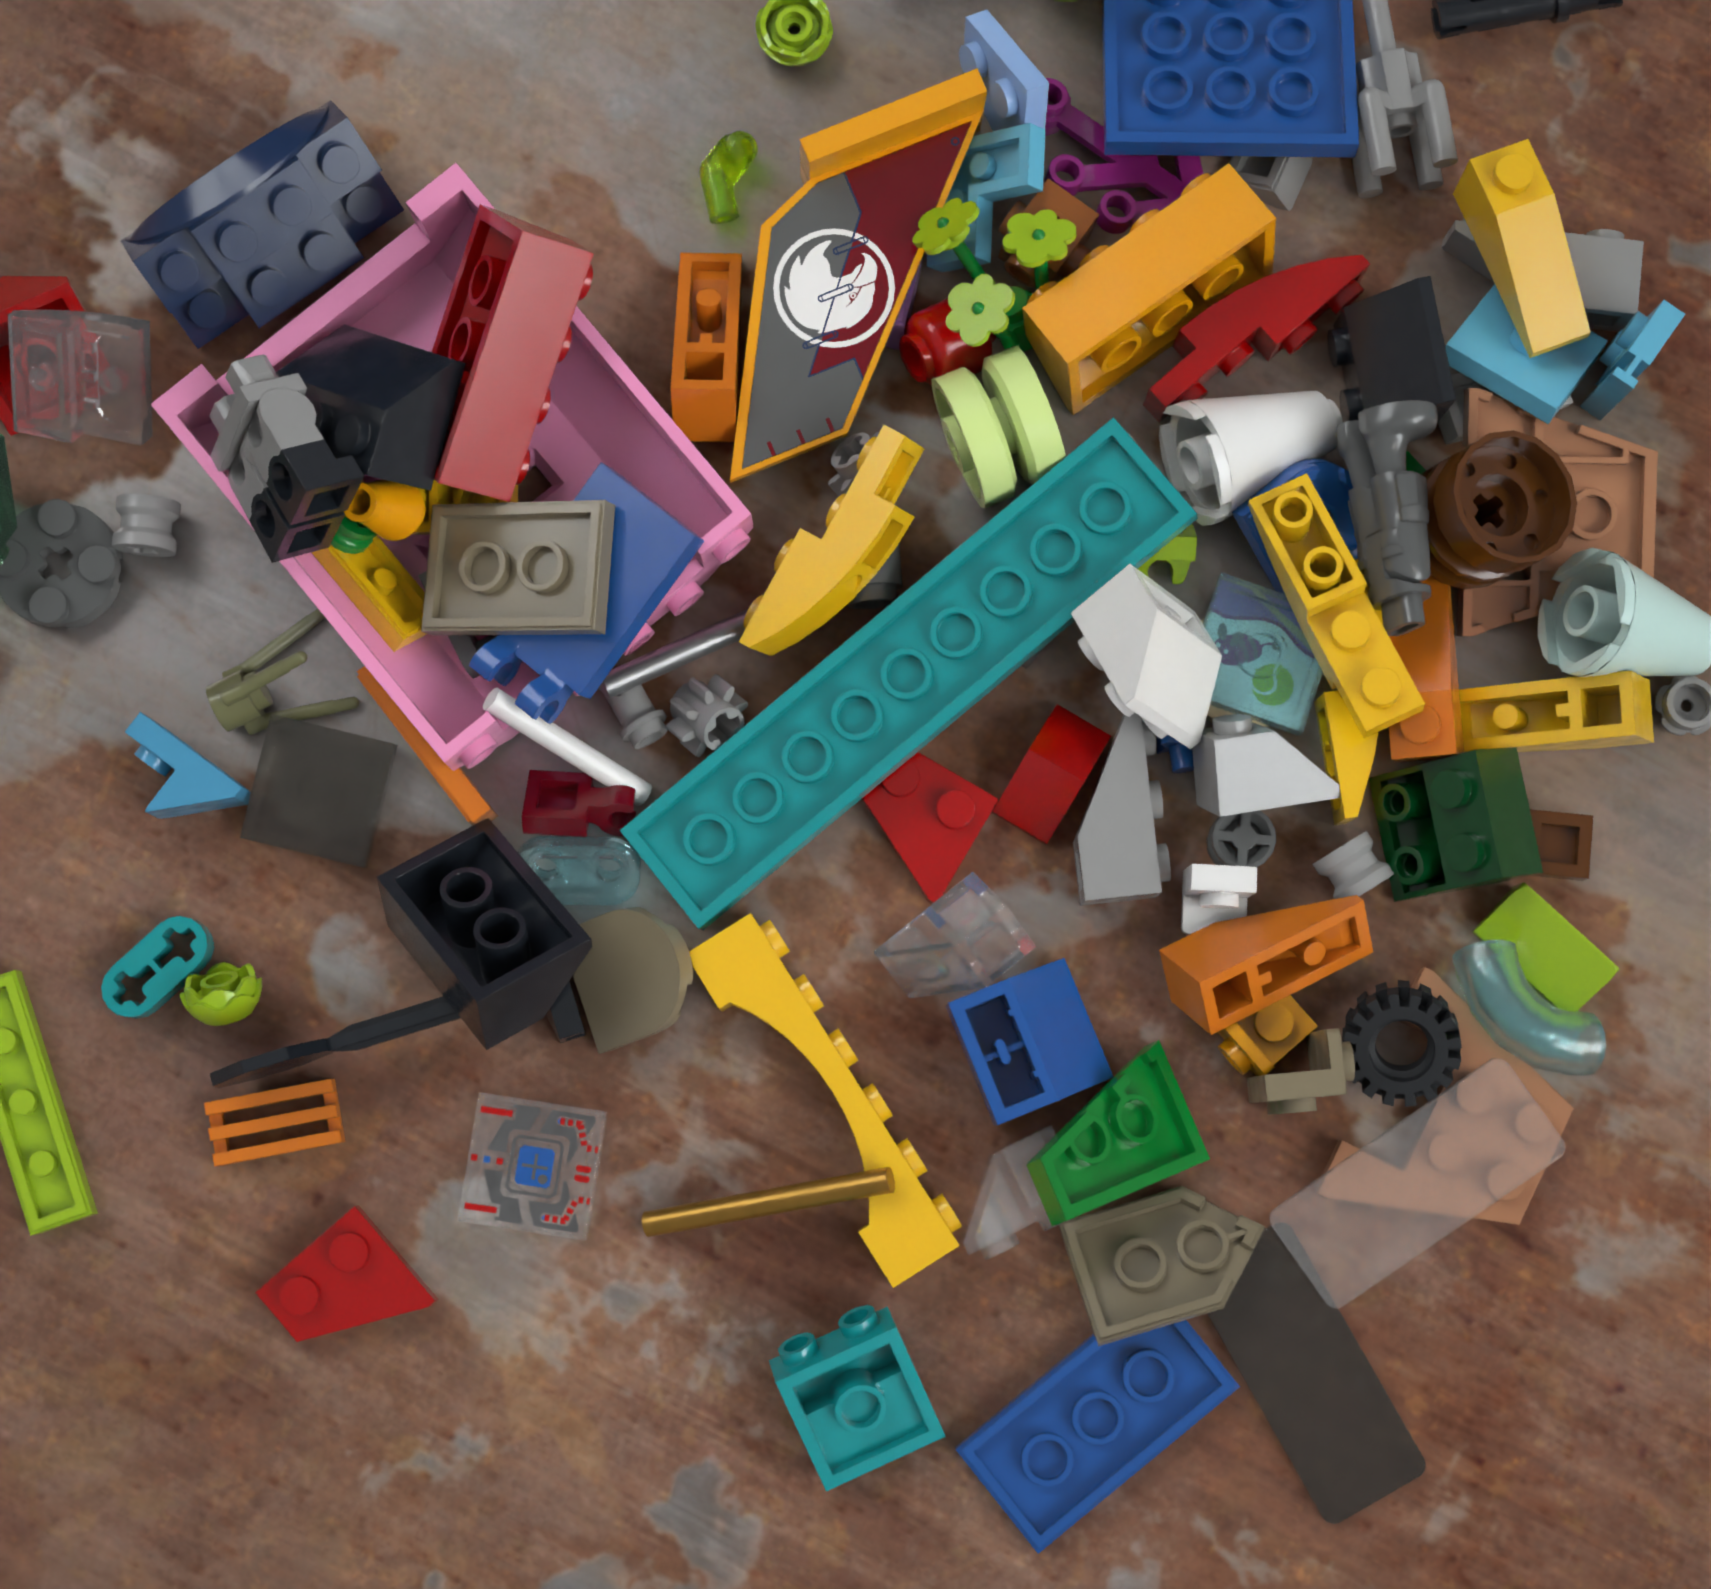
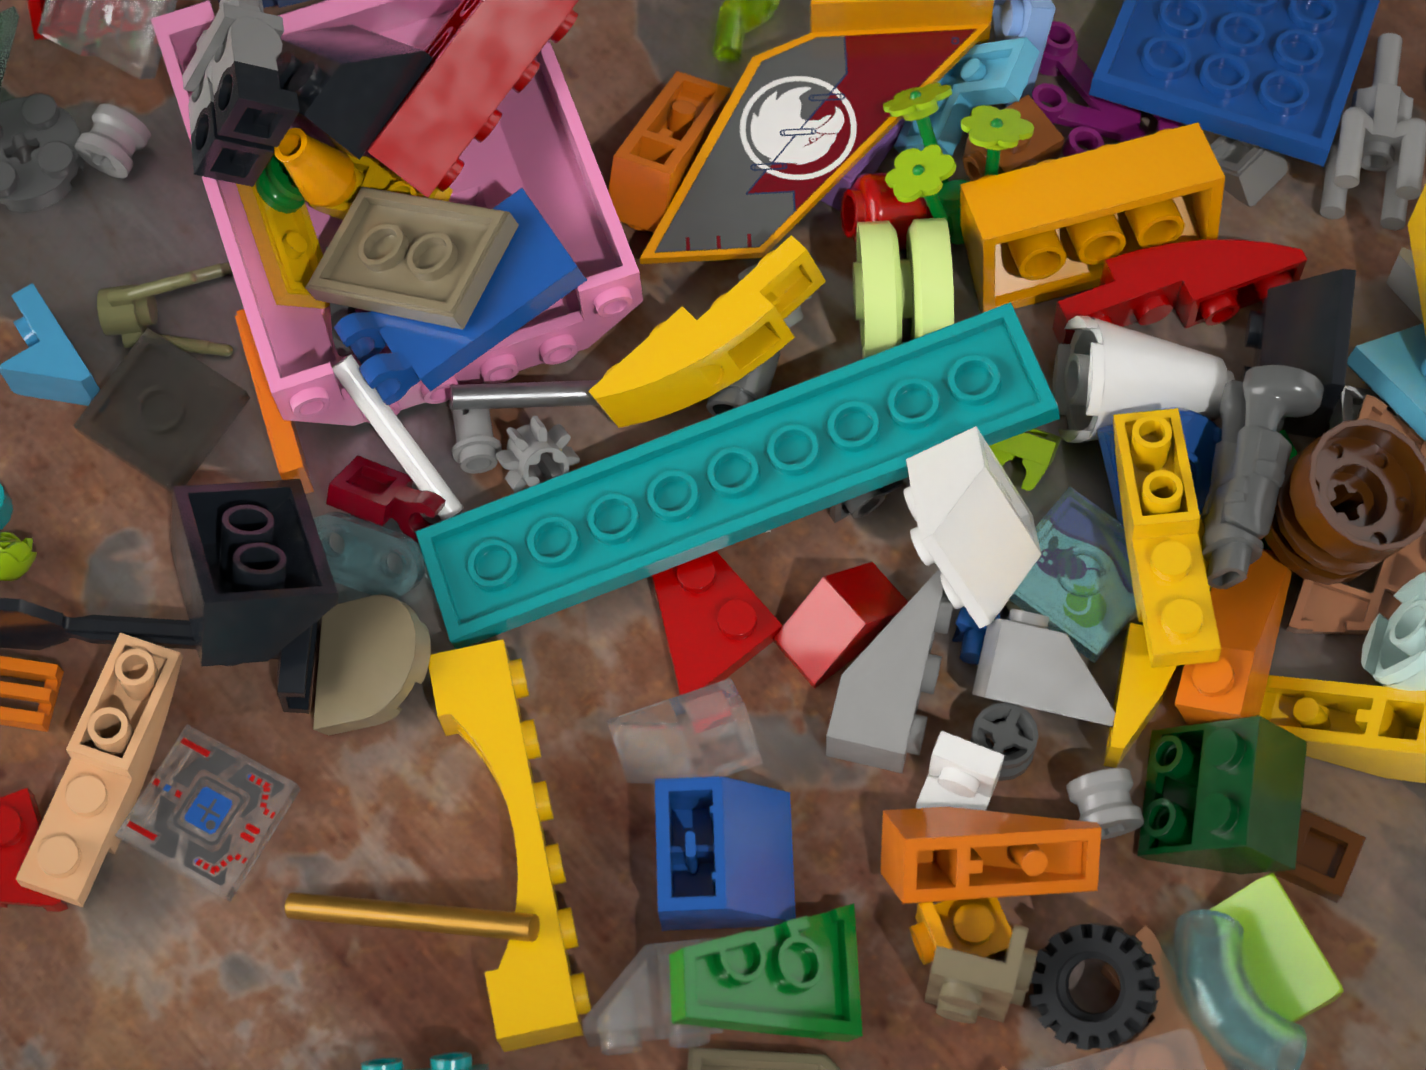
camera: 25 degrees right, 15 degrees down
none -> light nougat slope [16,633,183,907]

